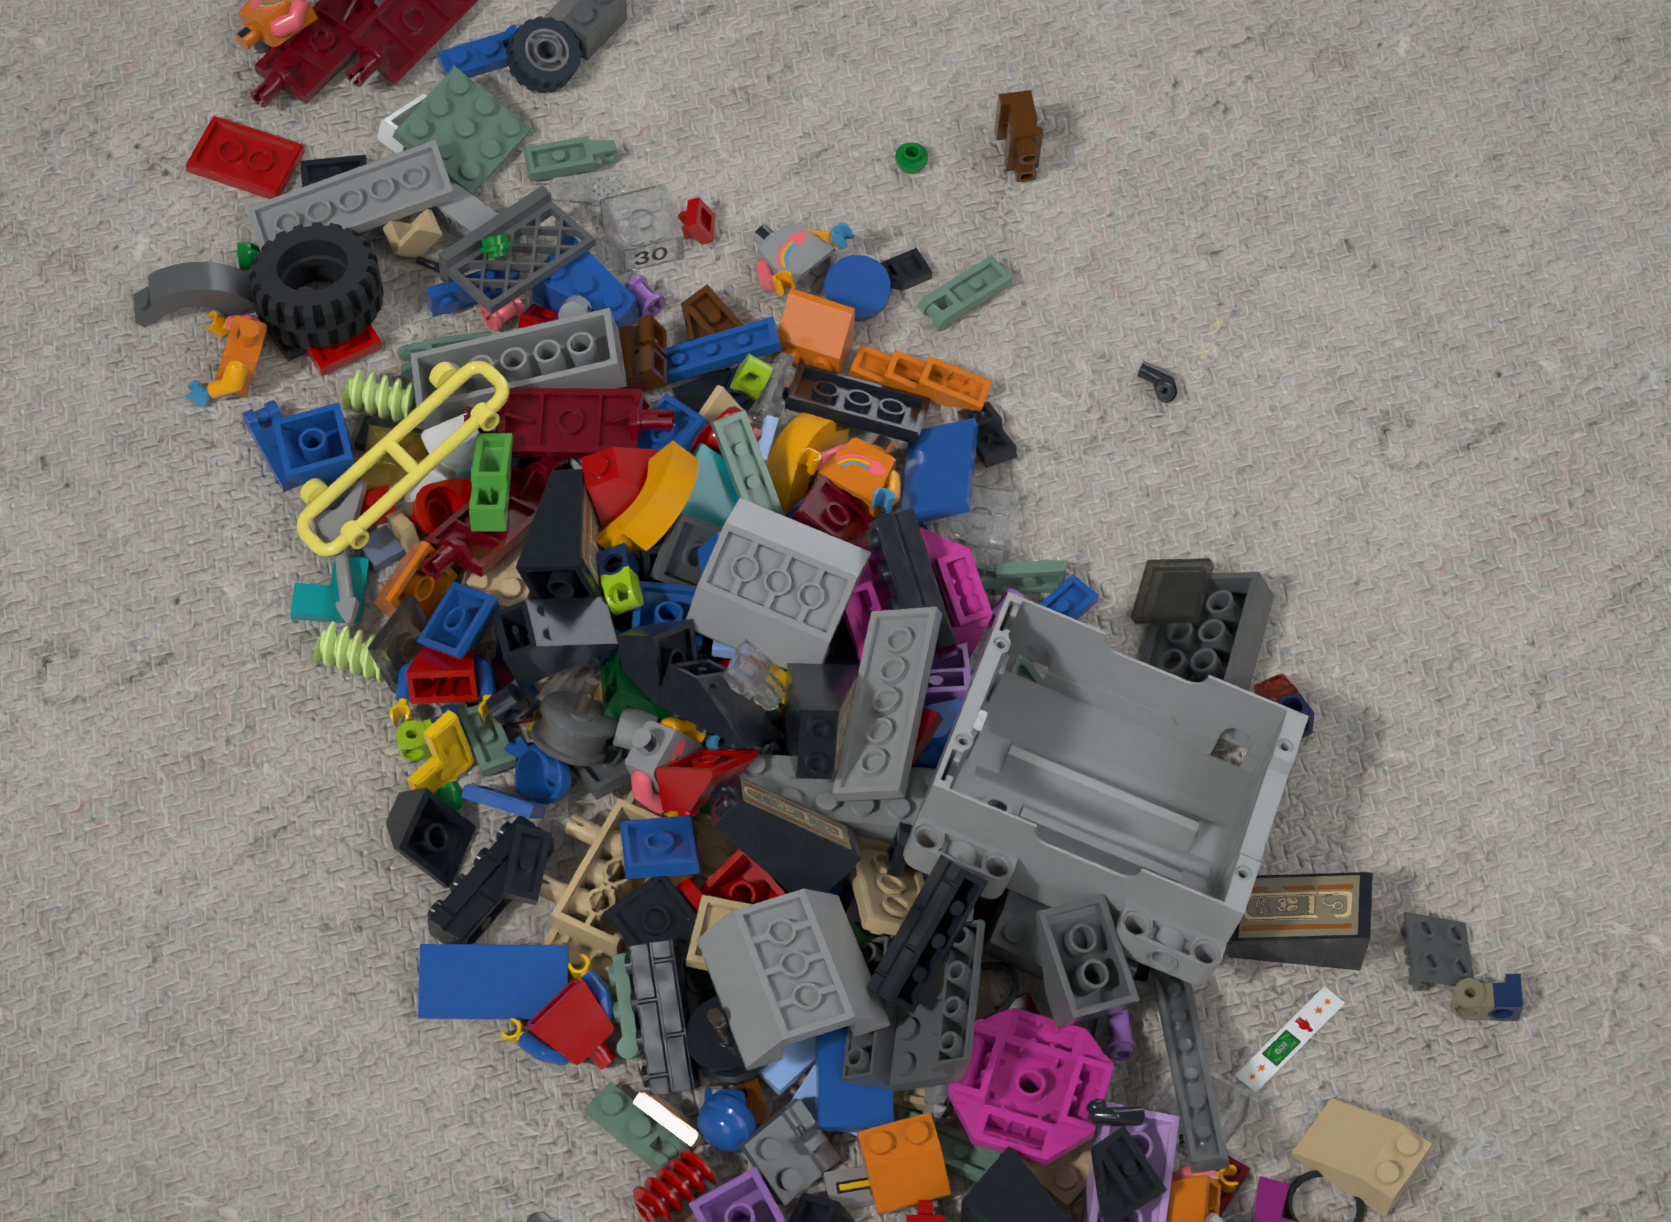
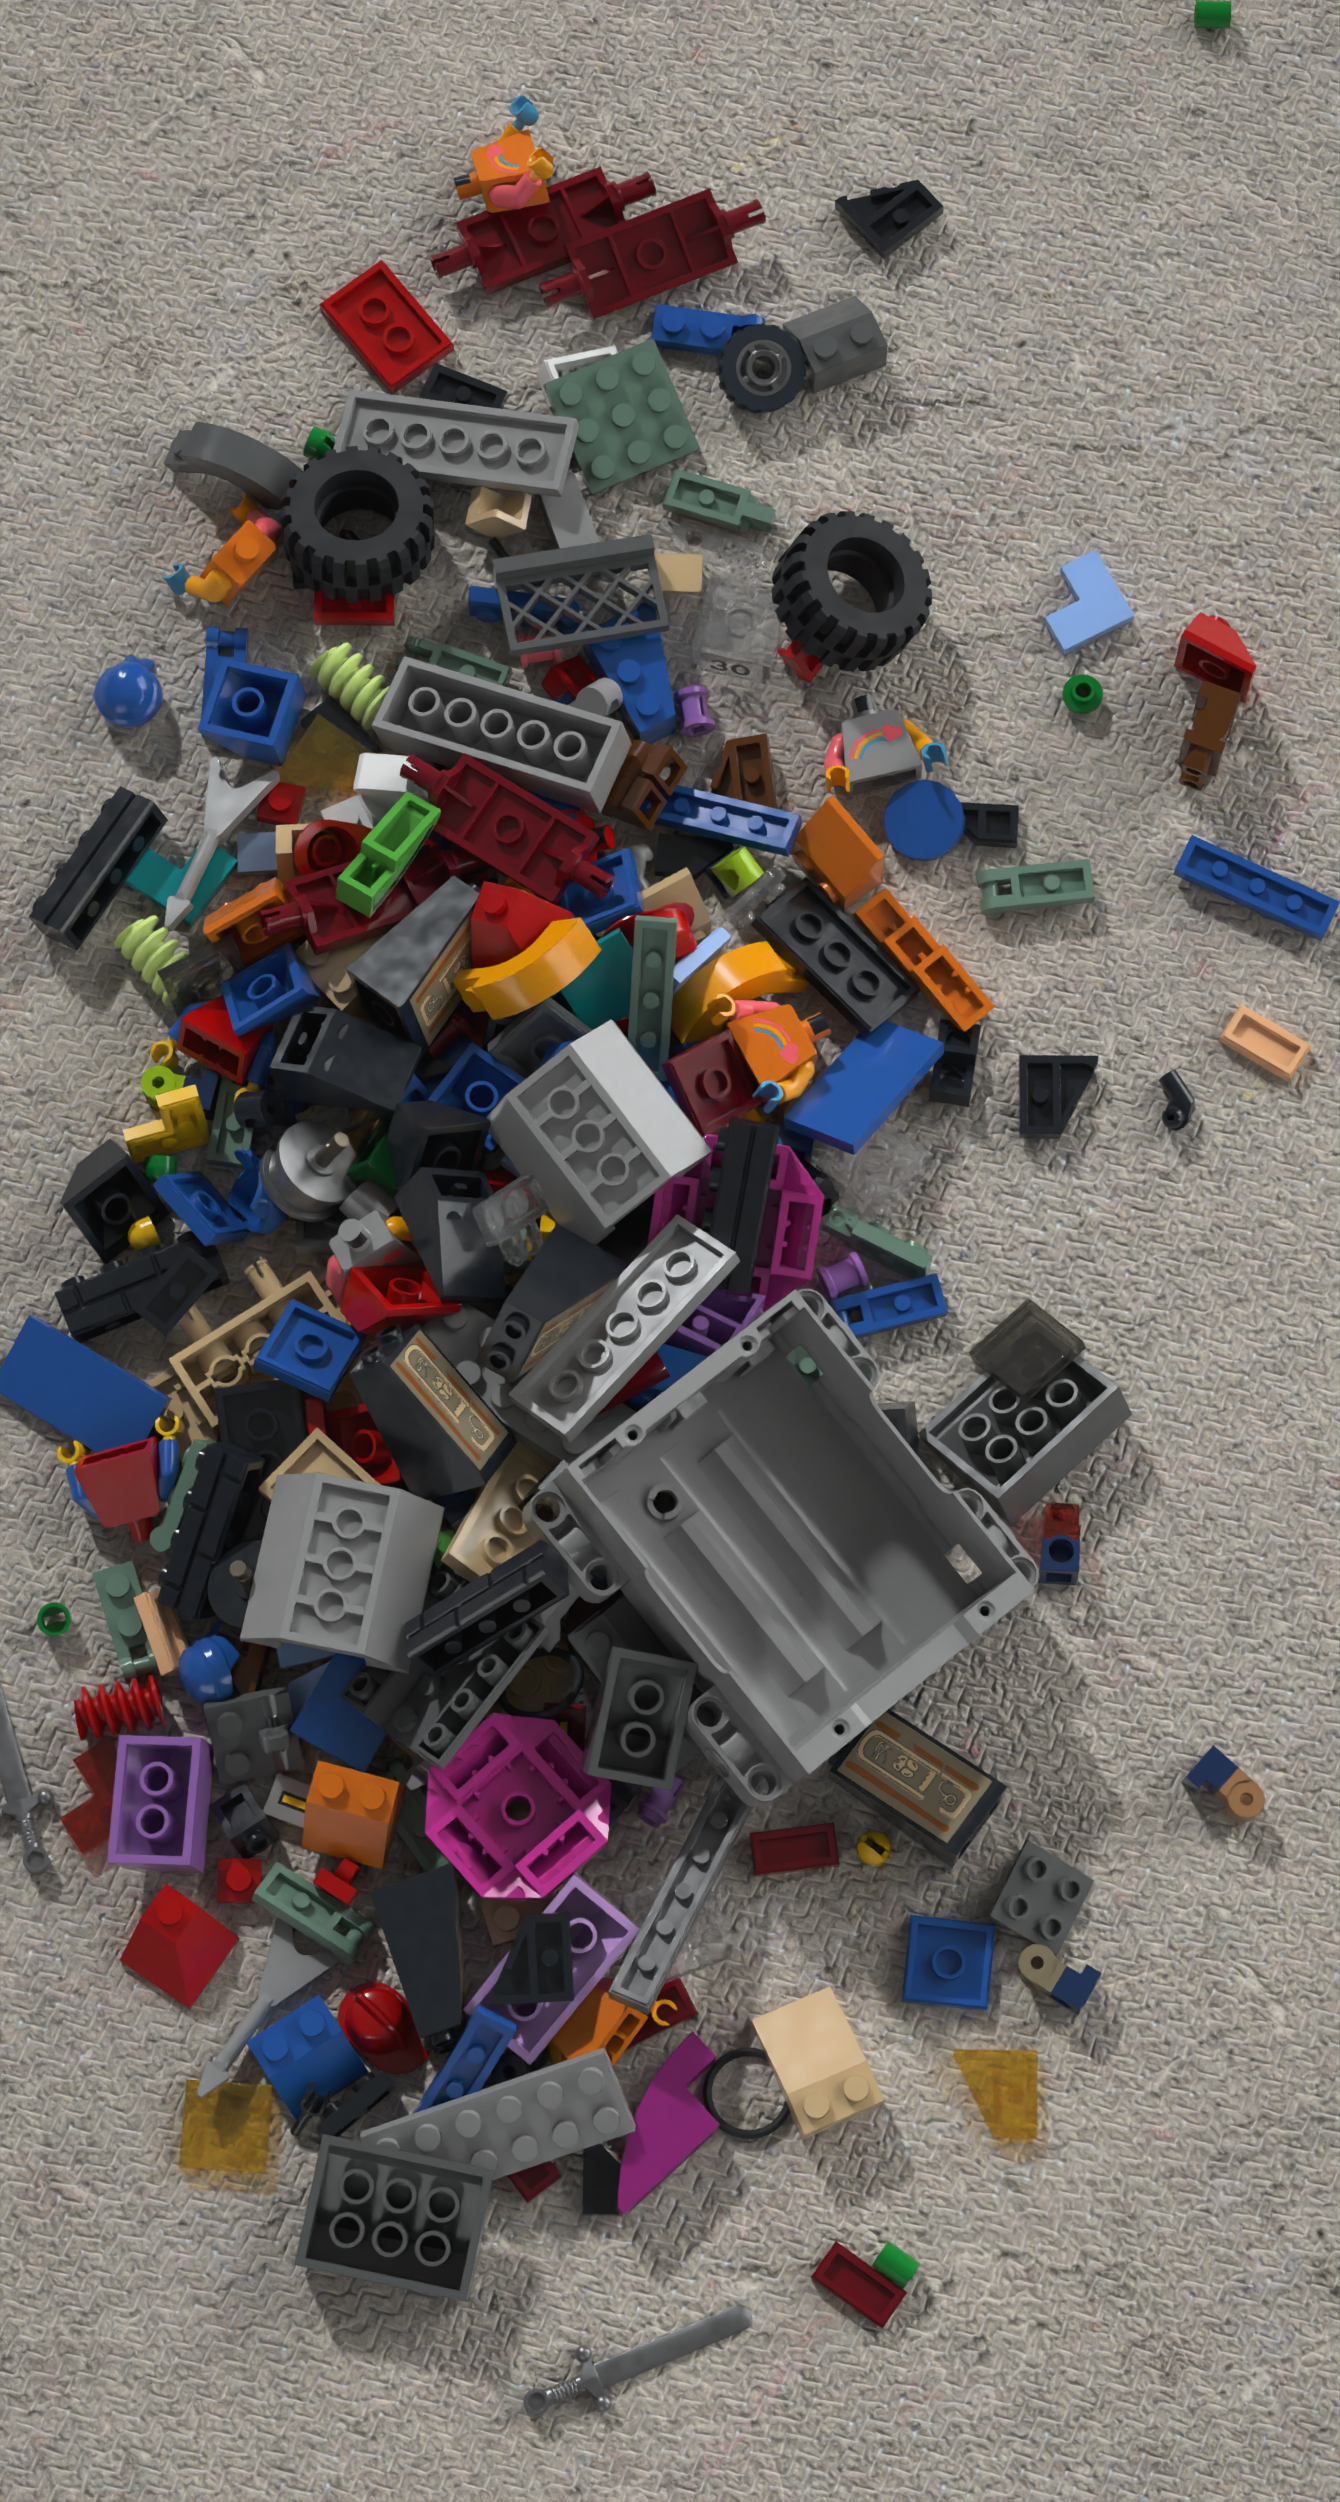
camera: 35 degrees right, 15 degrees up
light yellow bar [296,361,509,557] -> none
green plate [479,233,513,258] -> none
lime leg [596,543,644,616] -> none
black arm [1086,1098,1145,1127] -> none
white sticker [1235,986,1345,1093] -> none
none -> black brick [29,786,168,951]
none -> green hinge [37,1602,72,1636]
none -> blue hat [93,655,163,728]
none -> yellow hinge [128,1216,162,1251]
none -> tan panel [655,553,703,607]
none -> dark red tile [749,1822,840,1877]
none -> black tyre [771,511,933,672]
none -> yellow hinge [857,1830,891,1866]
none -> blue tile [901,1915,996,2012]
none -> clear yellow wing [953,2049,1037,2140]
none -> black wing [1018,1055,1098,1139]
none -> light blue tile [1044,550,1134,655]
none -> blue plate [1173,835,1340,942]
none -> red slope [1174,612,1257,703]
none -> leg [1182,1745,1265,1823]
none -> light nougat tile [1219,1004,1312,1082]

